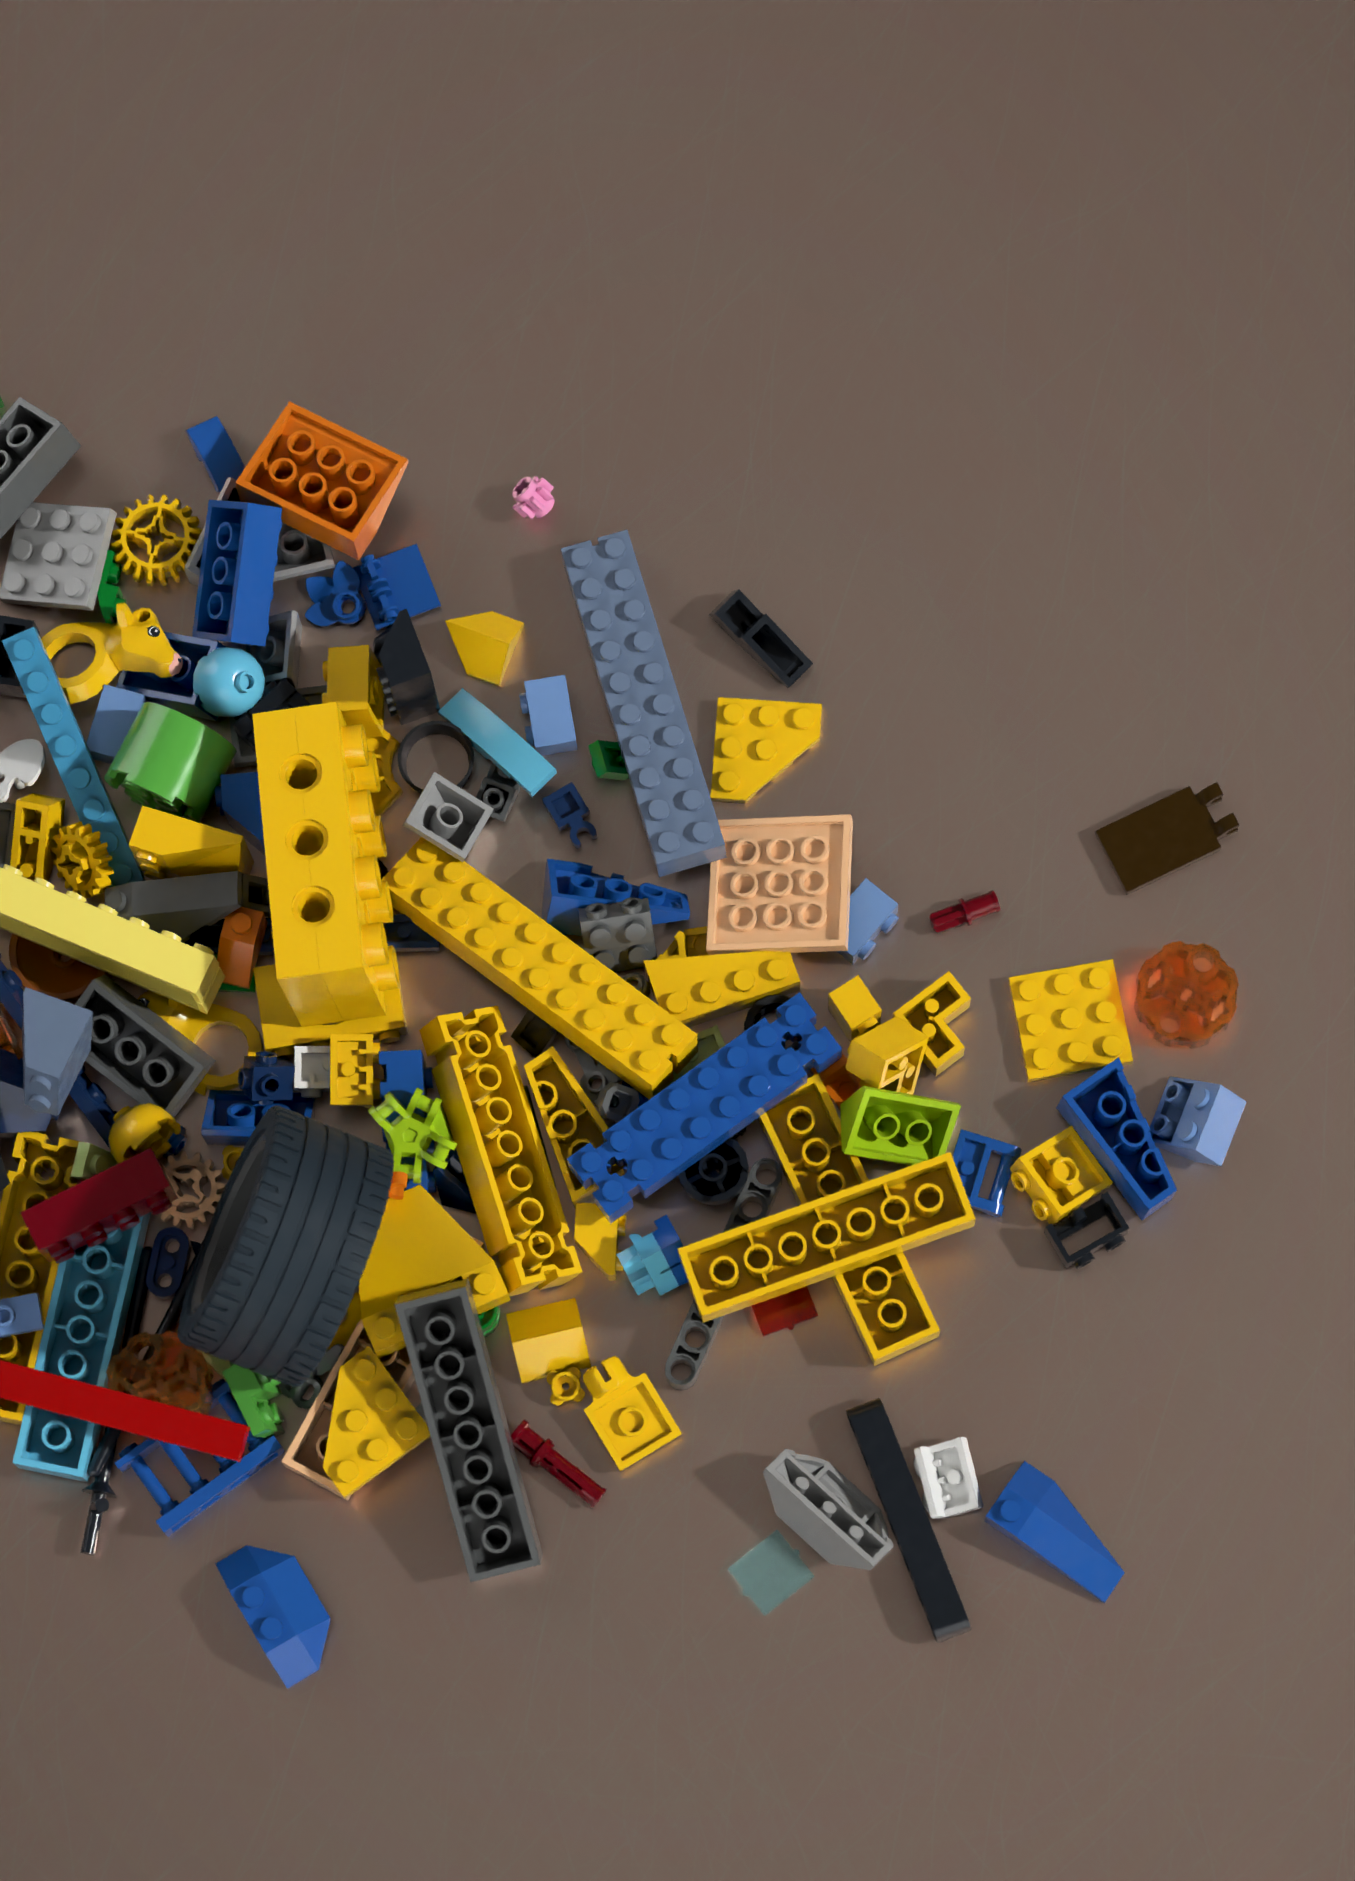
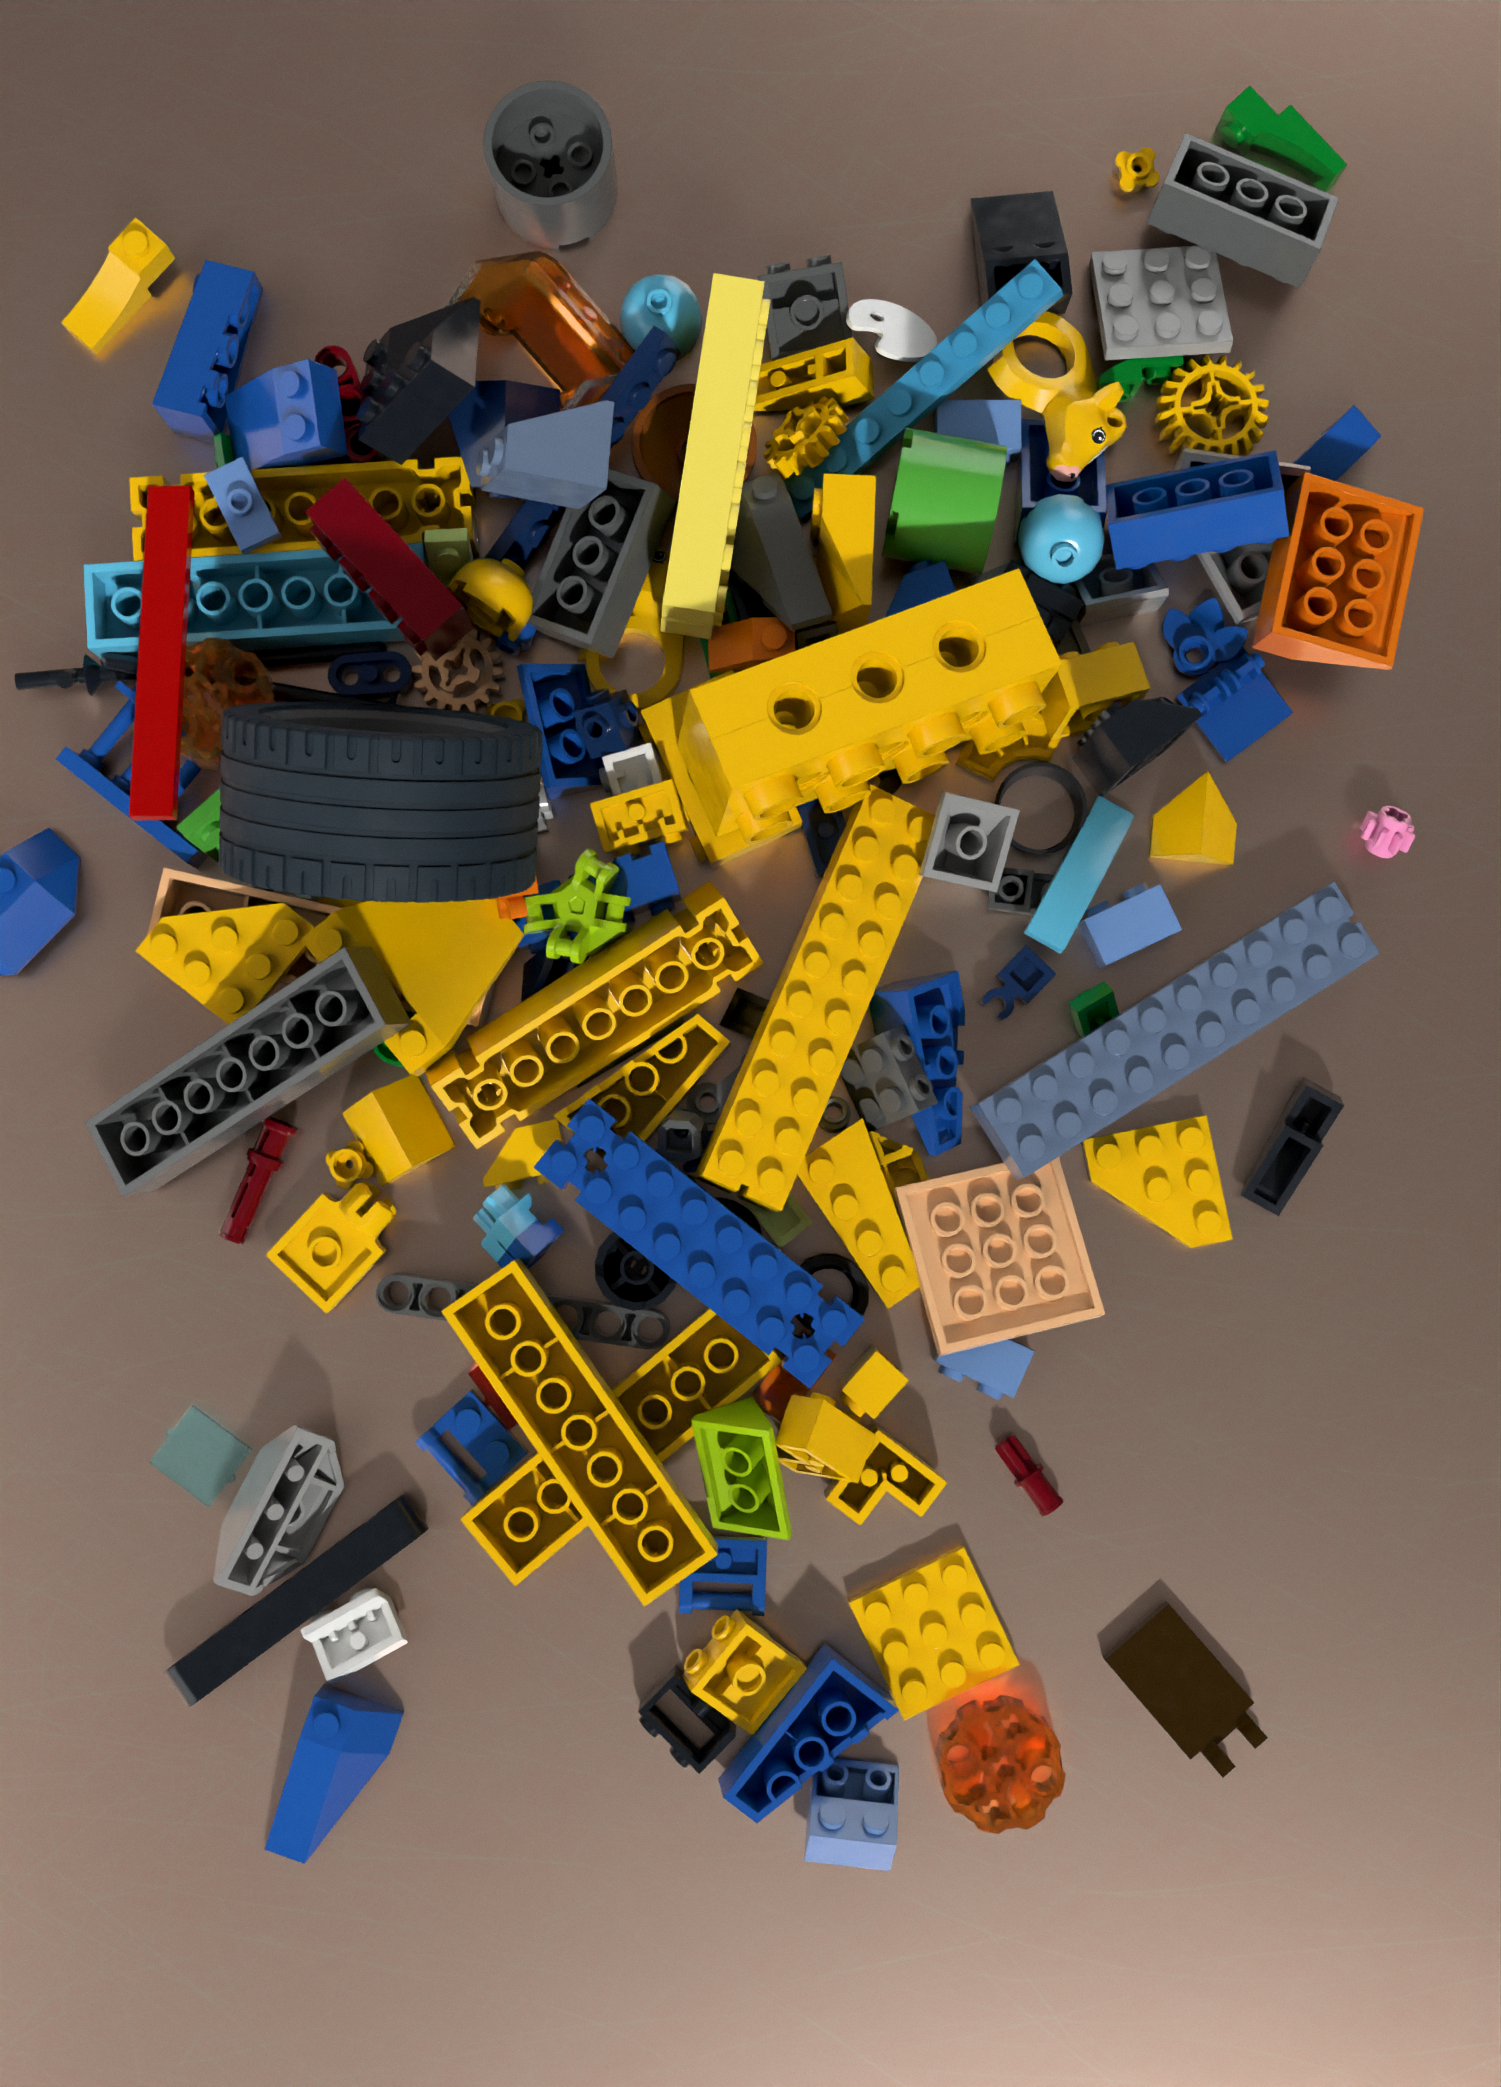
camera: 65 degrees right, 10 degrees up
none -> blue plate [414,1389,529,1506]

